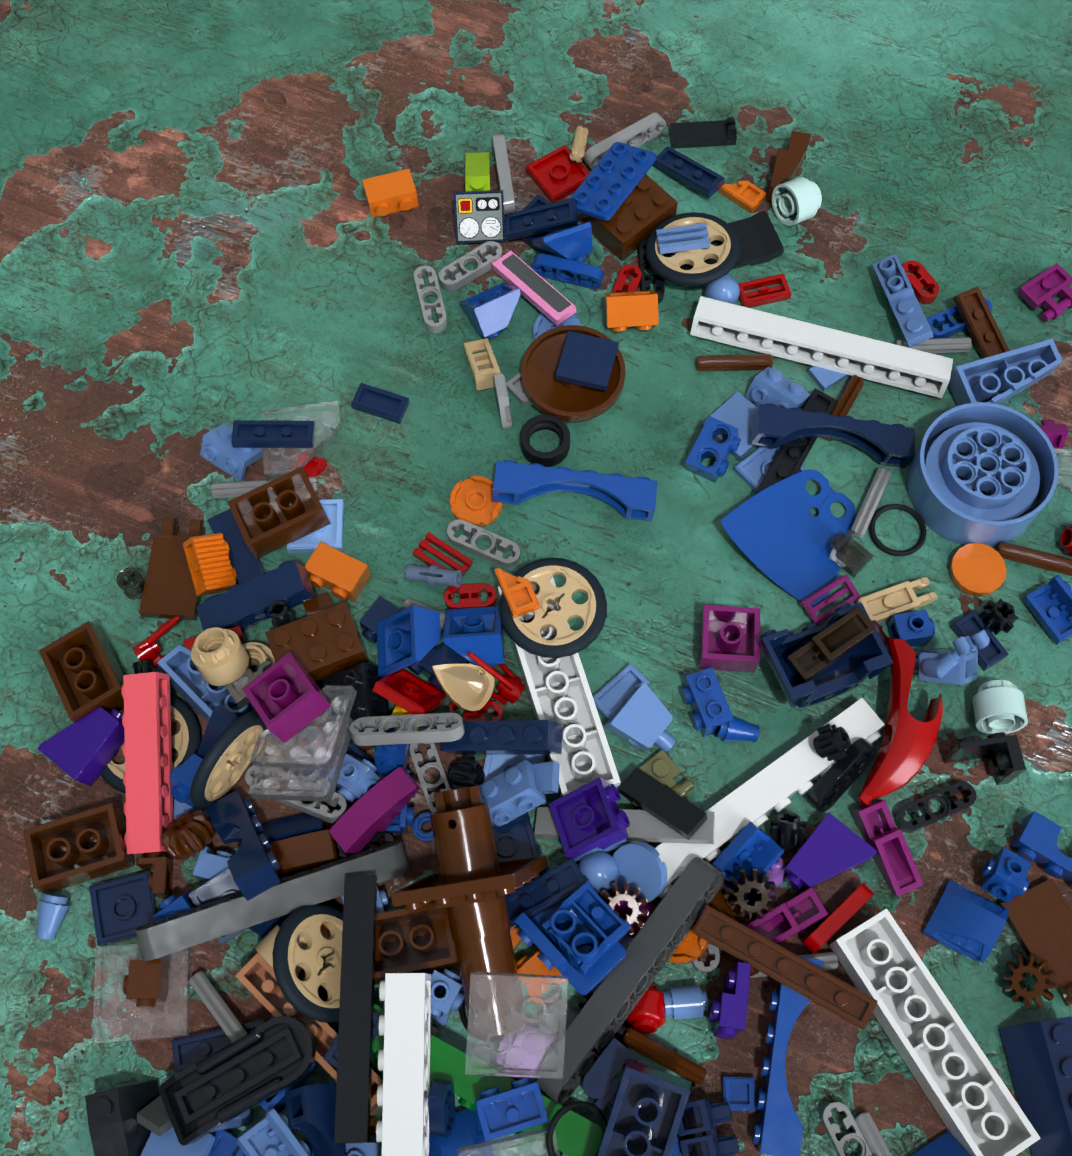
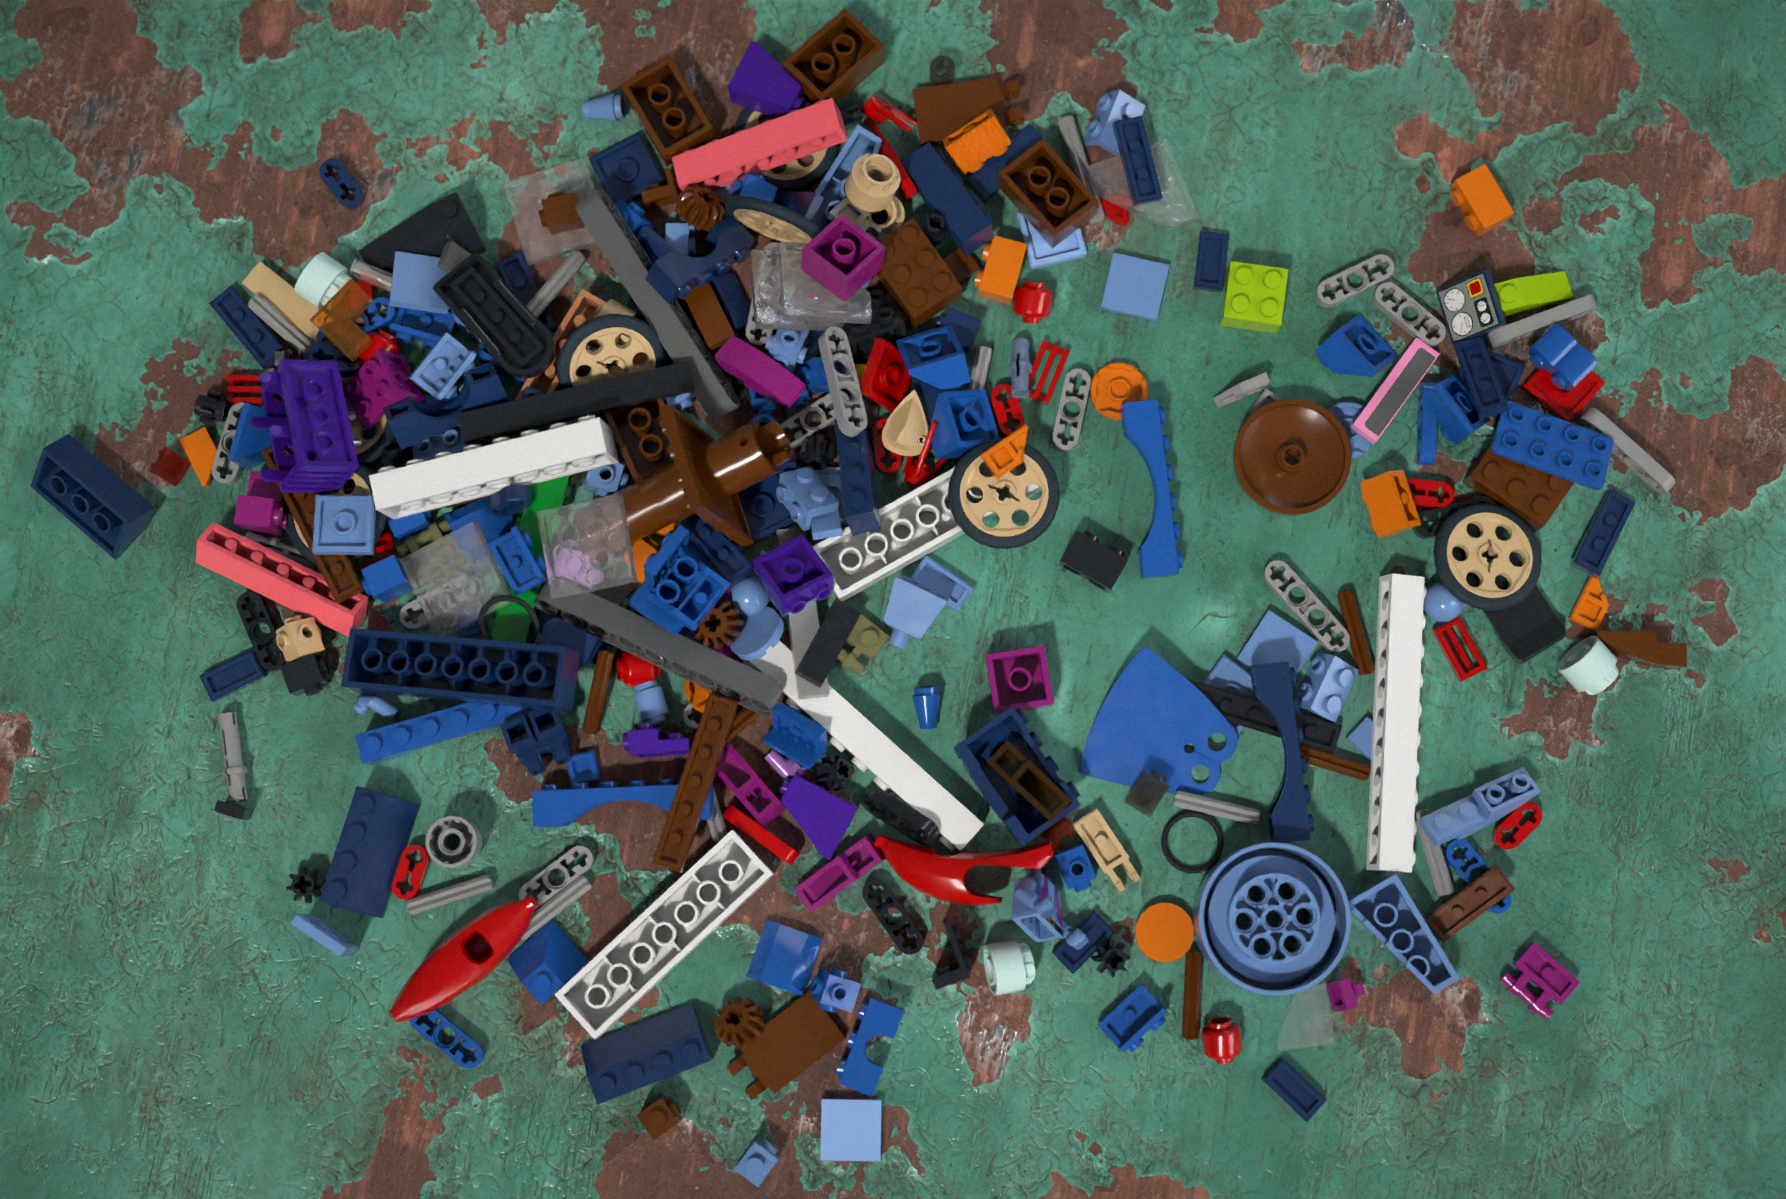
camera: 80 degrees right, 15 degrees up
tan slope [463,338,501,391] -> none
black tyre [520,414,570,467] -> none
dark blue tile [556,331,619,391] -> none
tan axle [570,126,589,163] -> none
medium blue tile [656,223,710,254] -> none
black hinge [669,117,737,149] -> none
blue bracket [681,668,733,738] -> none
blue brick [685,416,741,483] -> none
dark brown gear [725,867,778,920] -> none
magenta tile [799,574,861,625] -> none
black gear [813,724,851,762] -> none
none -> red head [1013,281,1052,324]
none -> black brick [1058,531,1128,593]
none -> medium blue tile [1100,252,1170,322]
none -> lime brick [1219,261,1288,333]
none -> light grey beam [1263,560,1350,654]
none -> blue brick [1527,323,1598,392]

